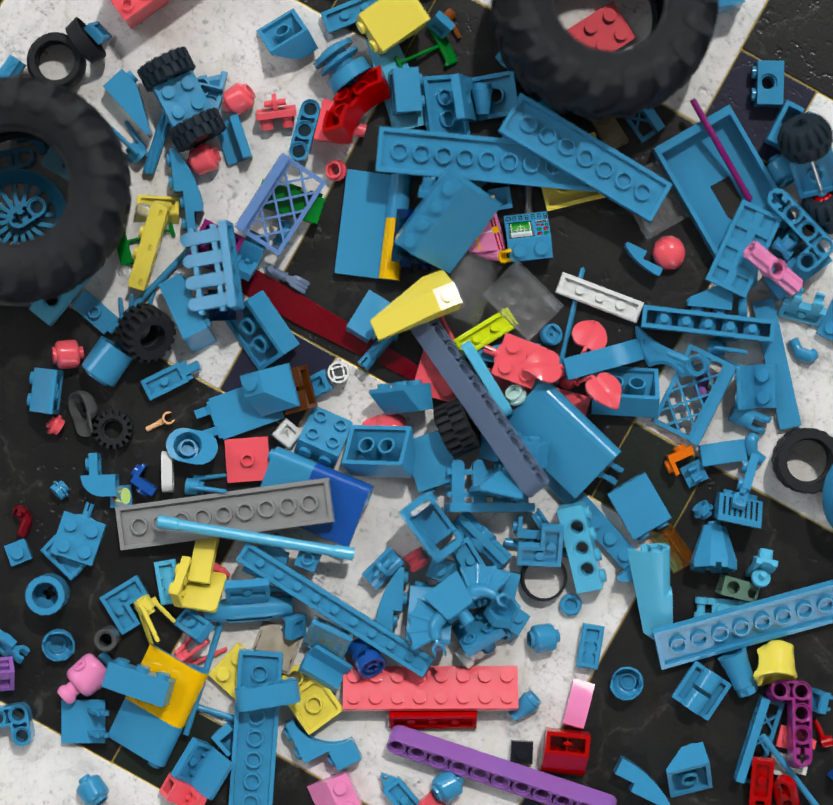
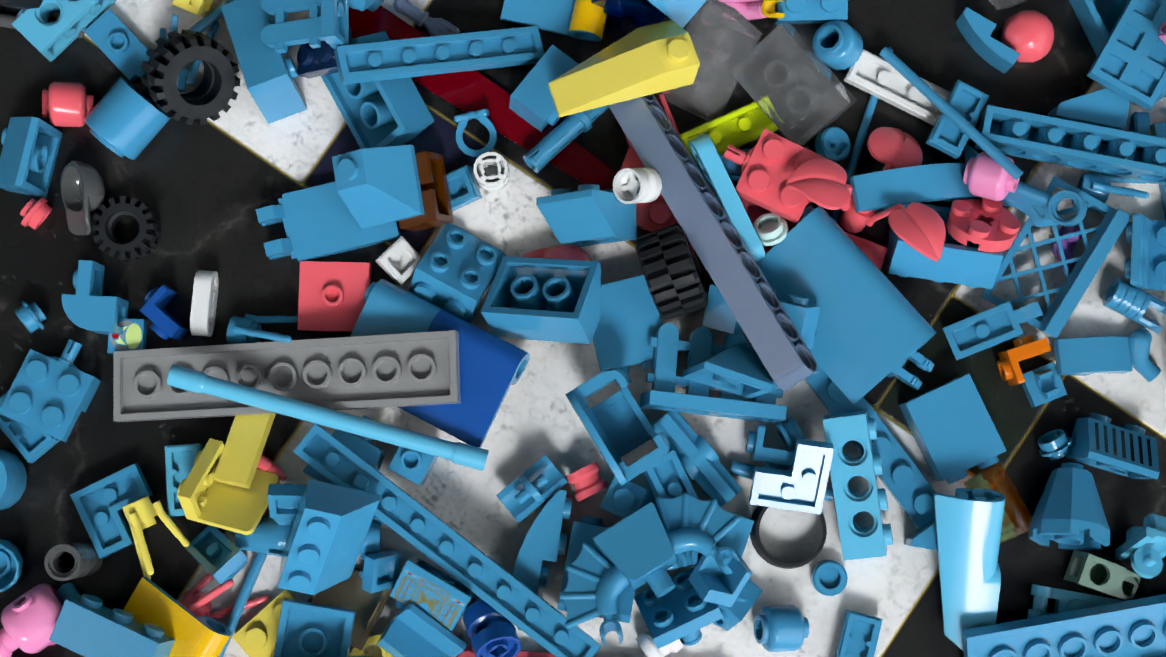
camera: 10 degrees right, 5 degrees down
dark azure hinge [140,360,202,401] -> none
light nougat hand [146,411,175,432] -> none
dark azure piece [166,428,218,465] -> none
dark azure hinge [731,453,760,511] -> none
none -> dark azure slope [277,479,380,595]
none -> dark azure plate [334,26,544,85]
none -> dark azure piece [453,109,497,157]
none -> white wheel [613,167,662,204]
none -> dark azure head [812,20,863,70]
none -> dark azure axle [879,47,1023,180]
none -> dark azure plate [925,80,989,159]
none -> dark azure plate [943,301,1043,361]
none -> coral plate [946,198,1021,252]
none -> bright pink head [963,151,1020,201]

